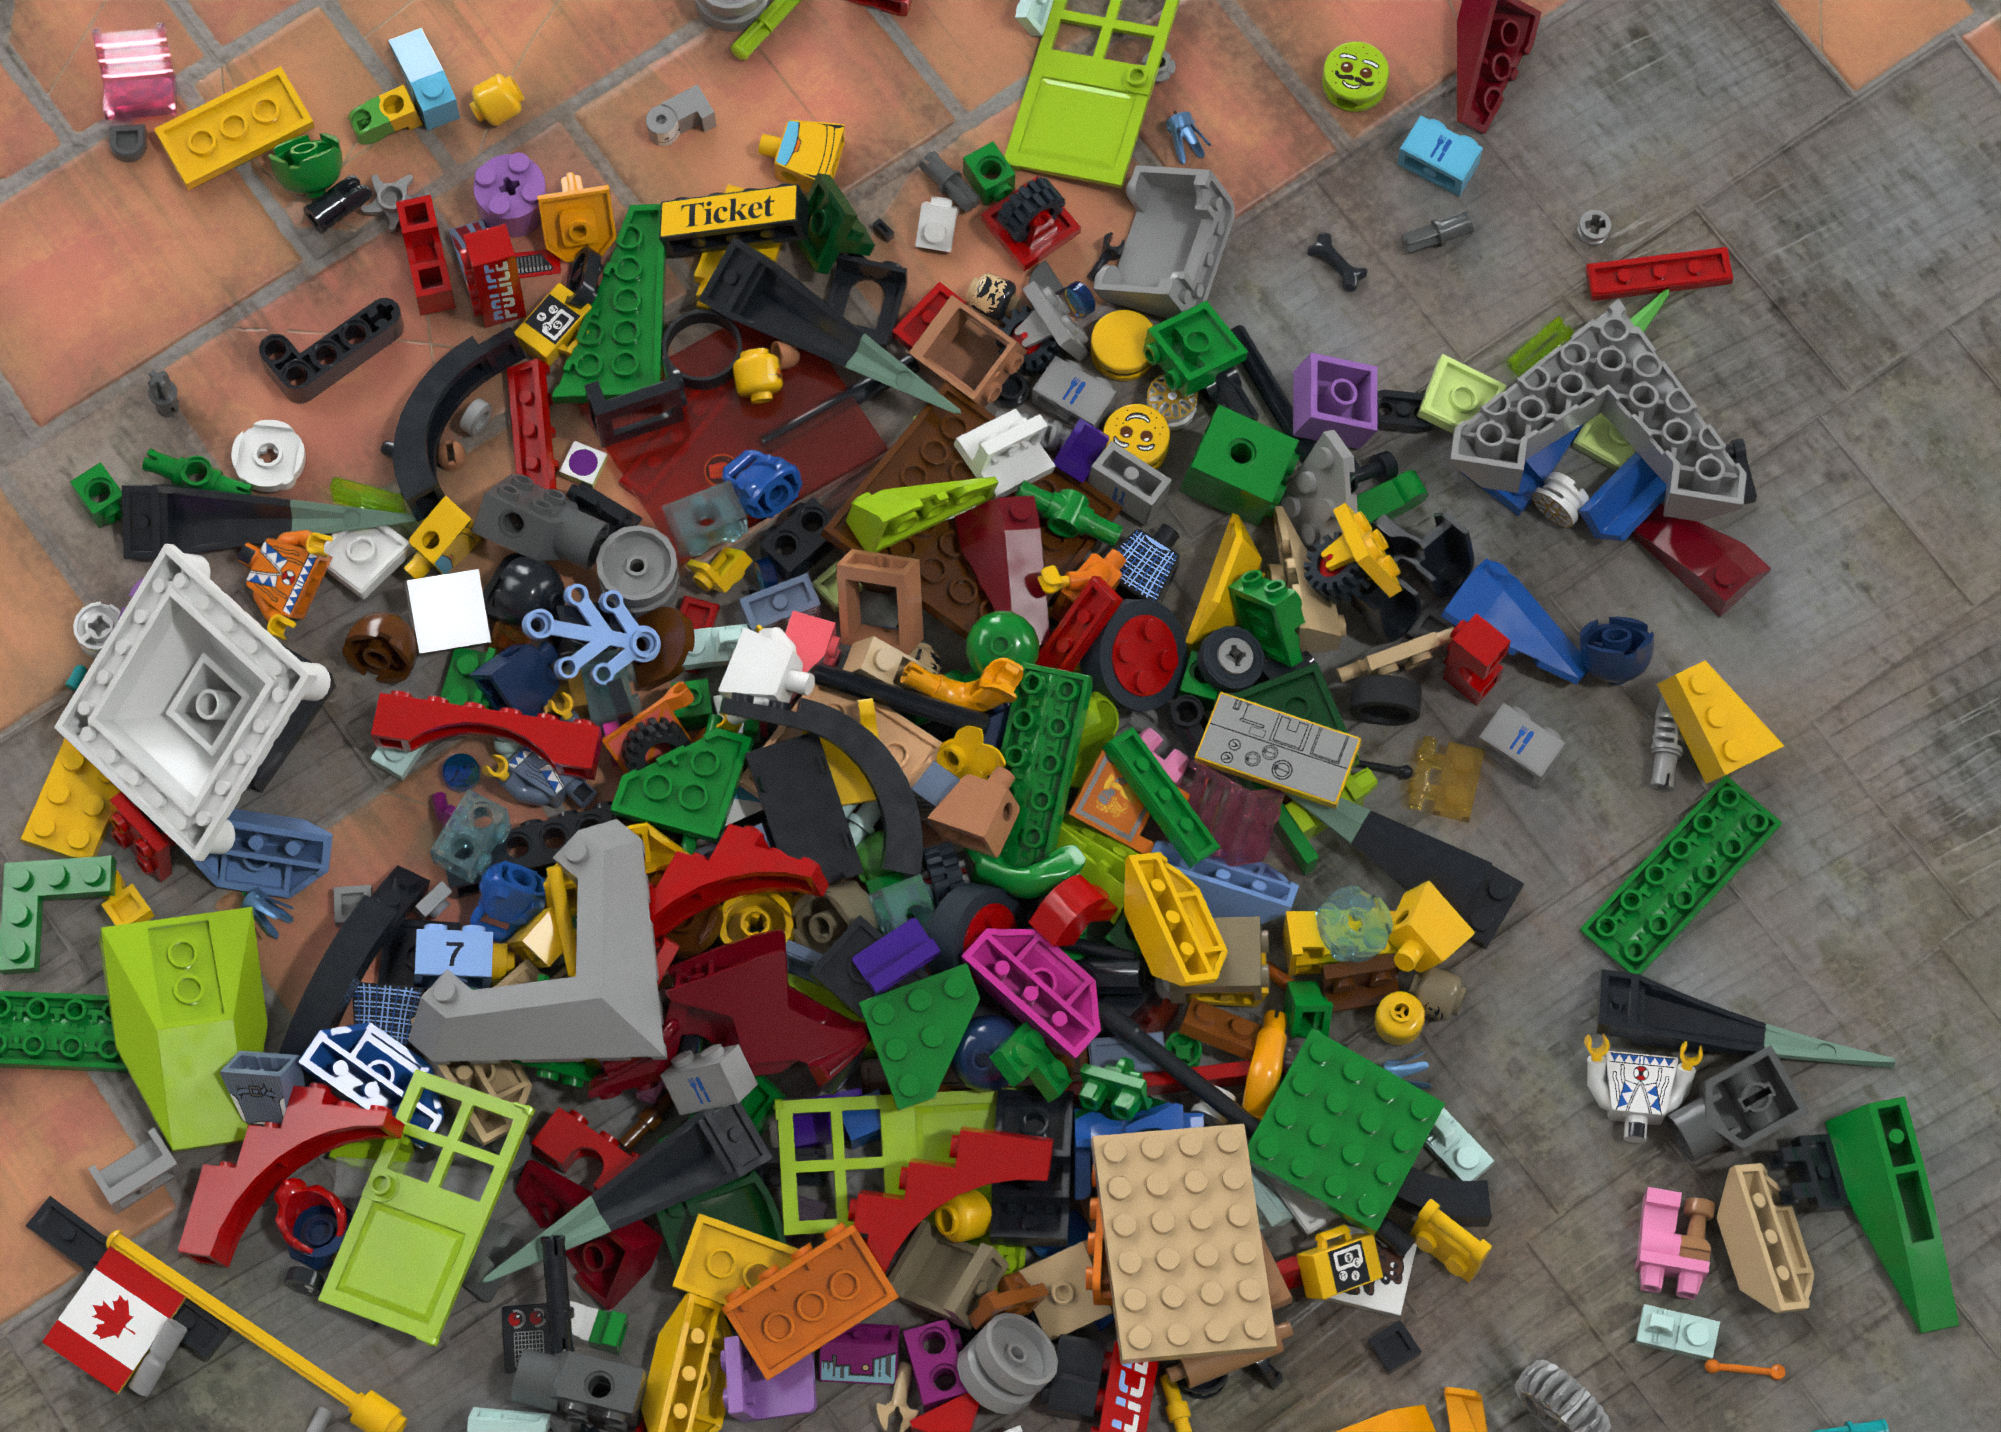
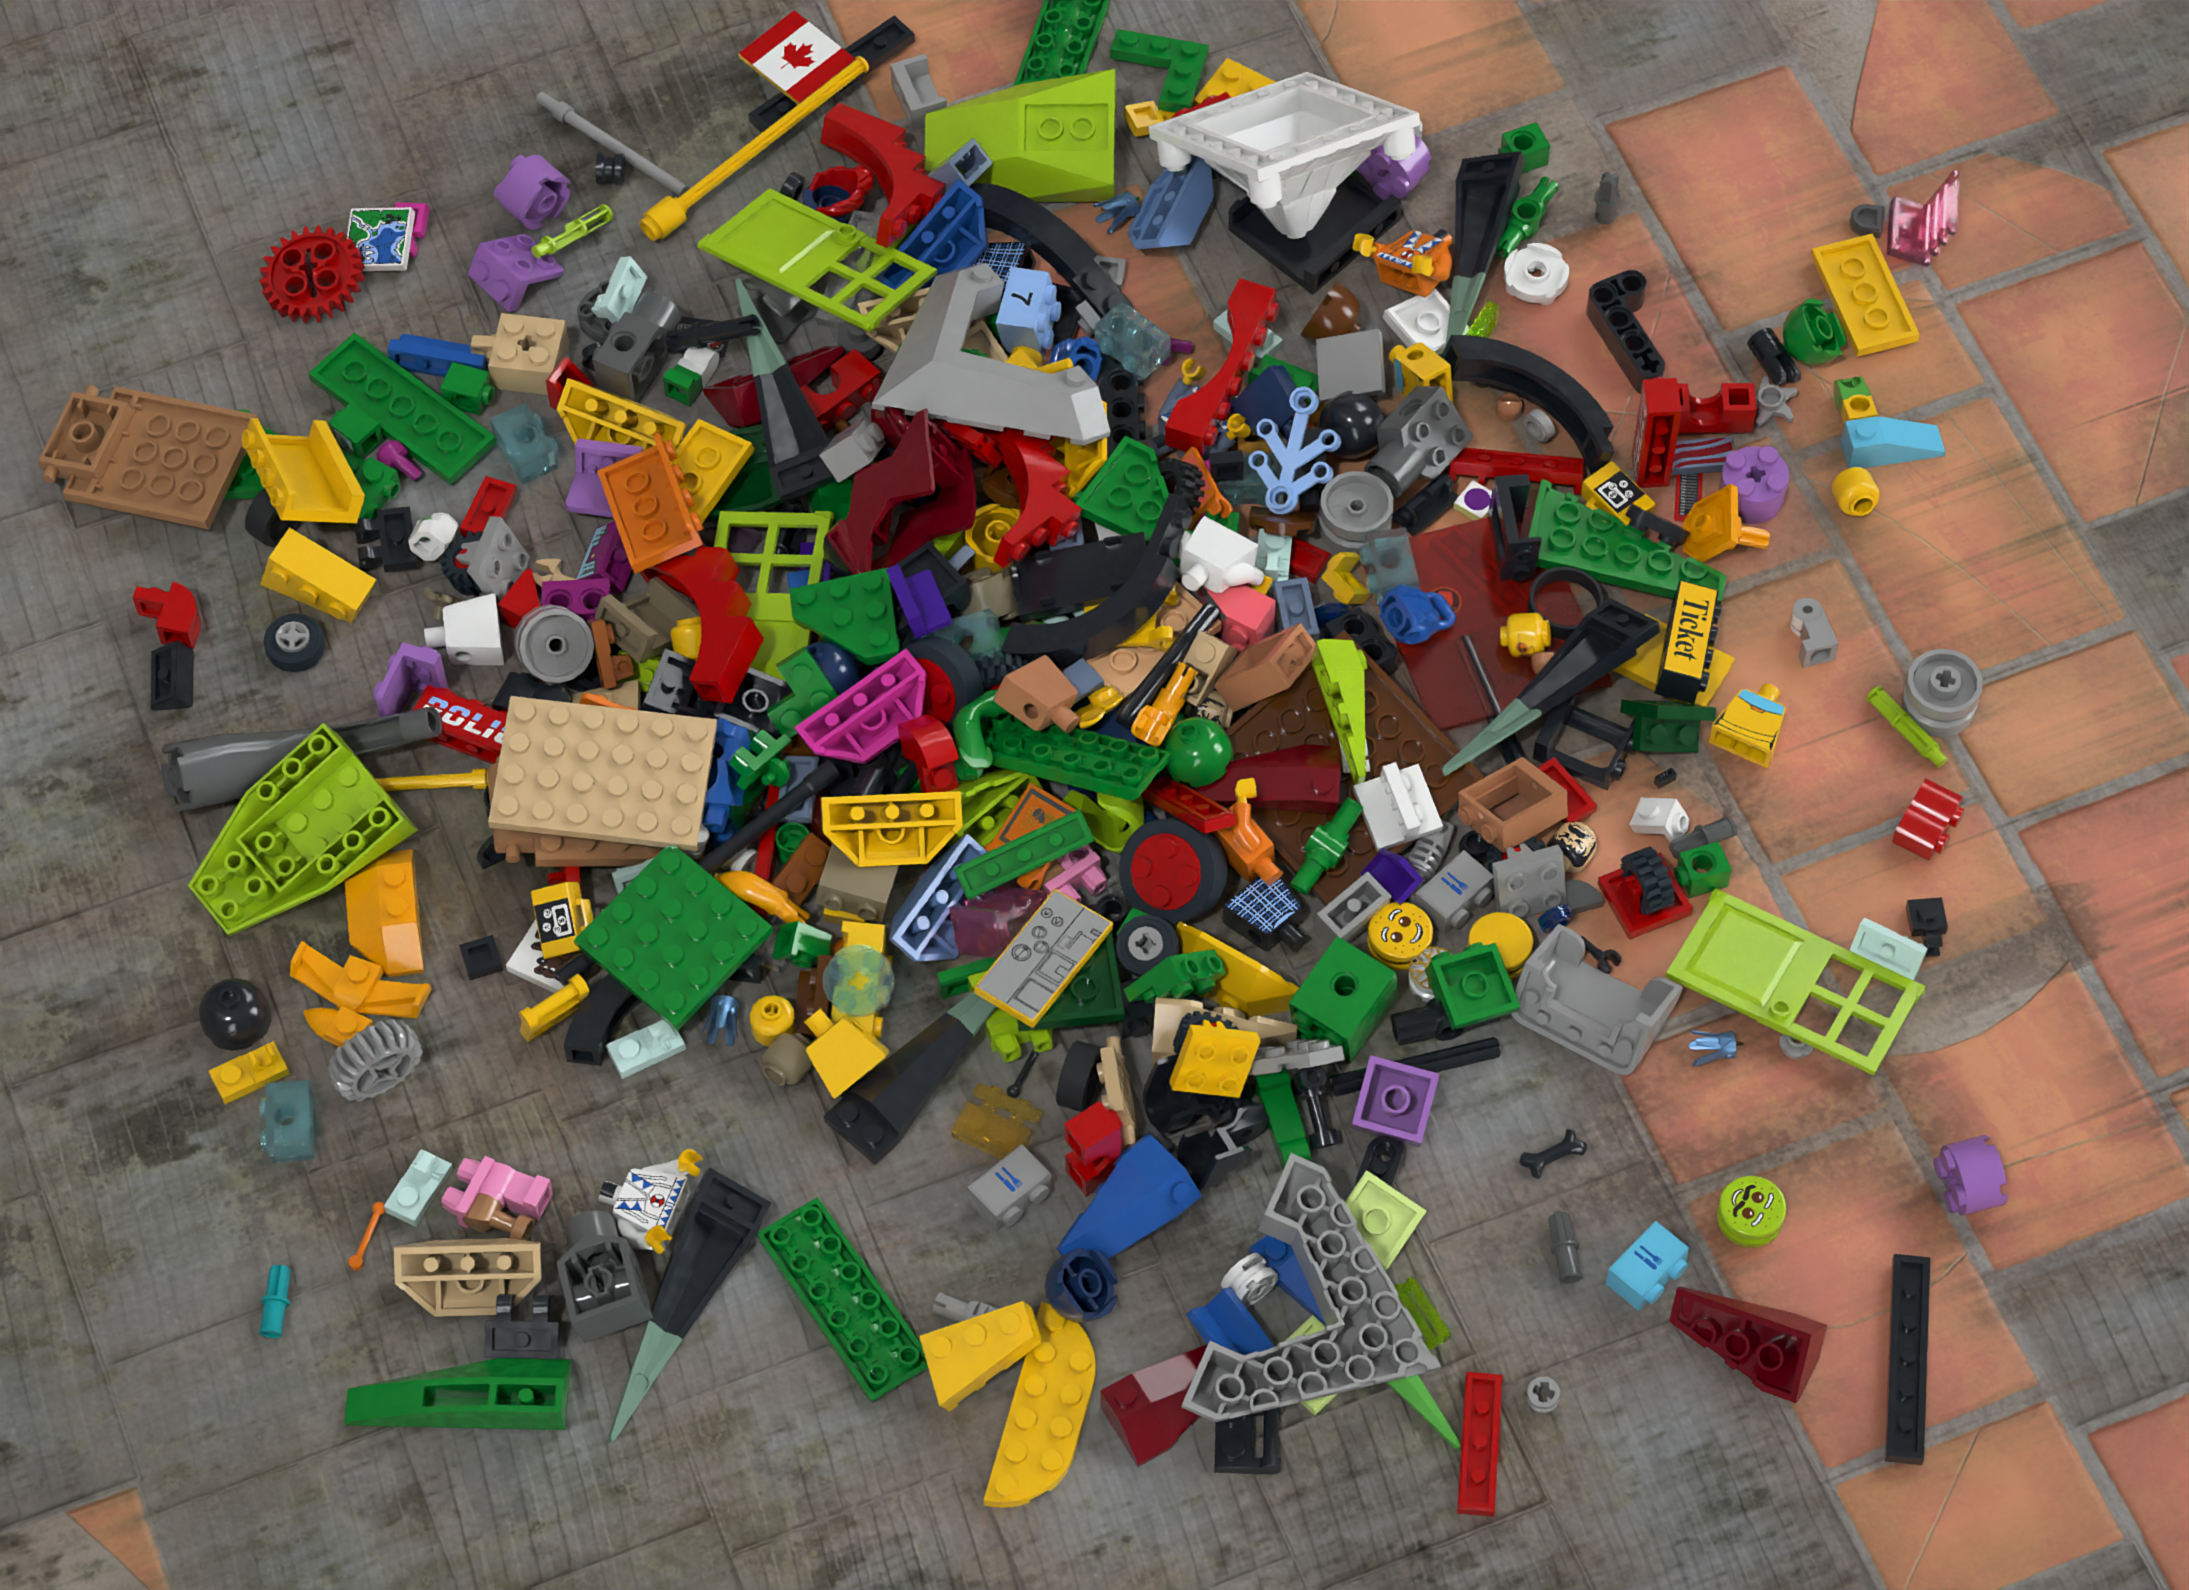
camera: 105 degrees right, 10 degrees down
light grey piece [128,1318,188,1397] -> none
clear blue tile [442,753,481,793] -> none
none -> yellow plate [984,1302,1096,1508]

